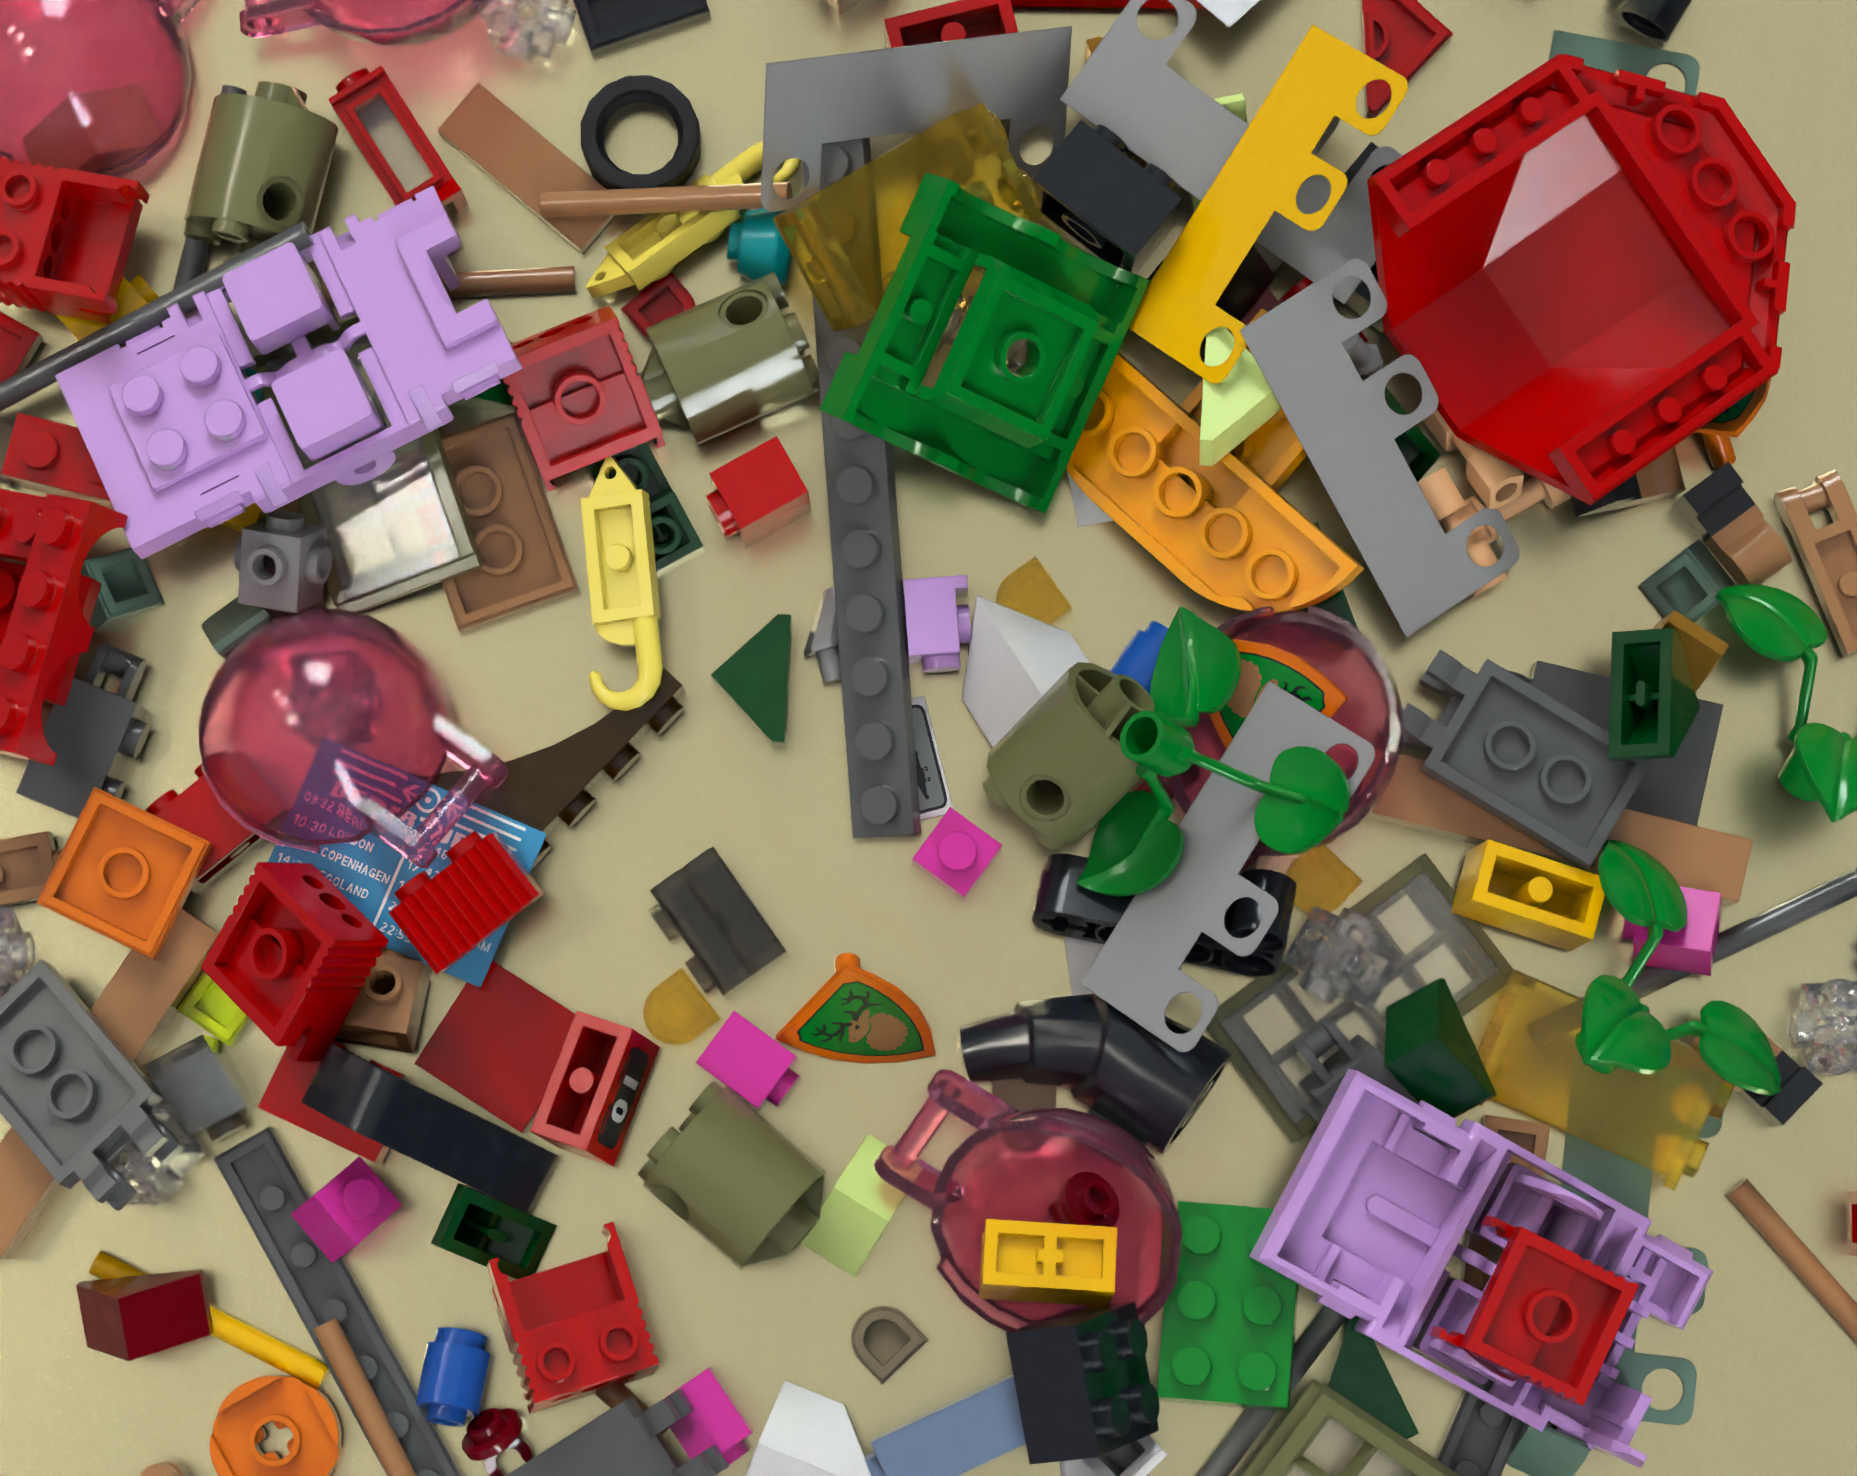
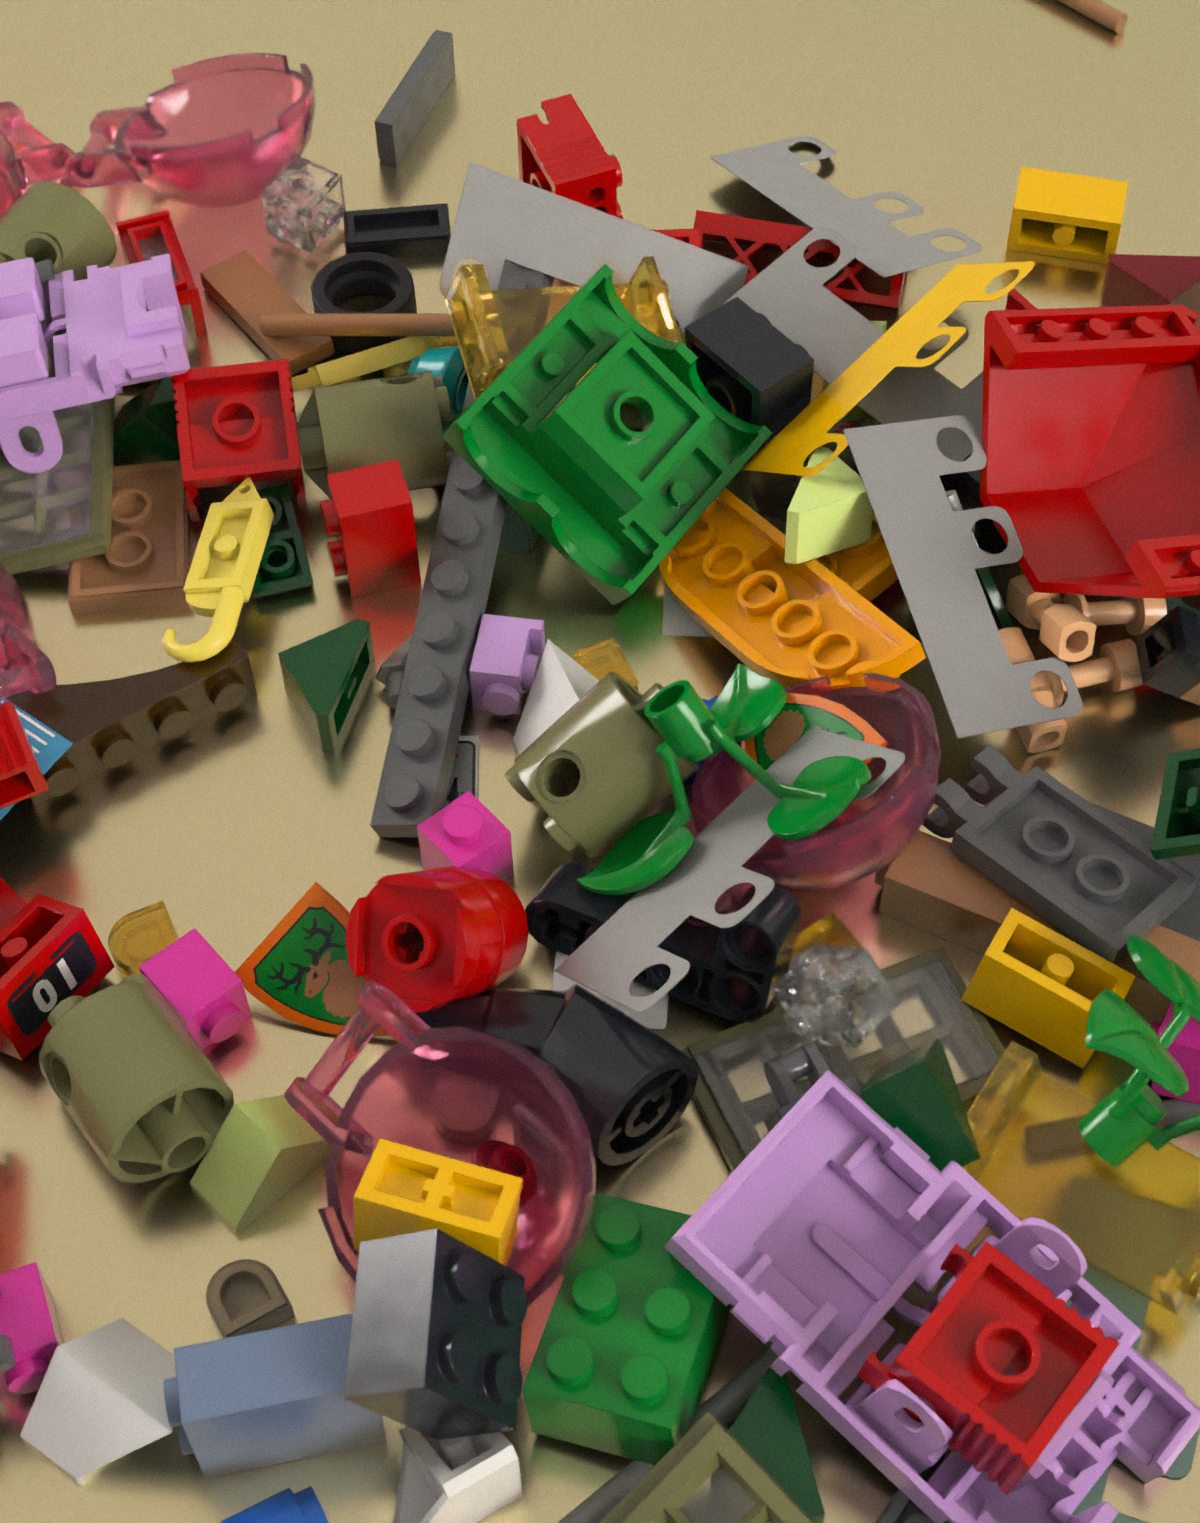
camera: 15 degrees right, 30 degrees down
clear smoke brick [648,847,788,999] -> none
none -> red piece [345,866,529,1014]

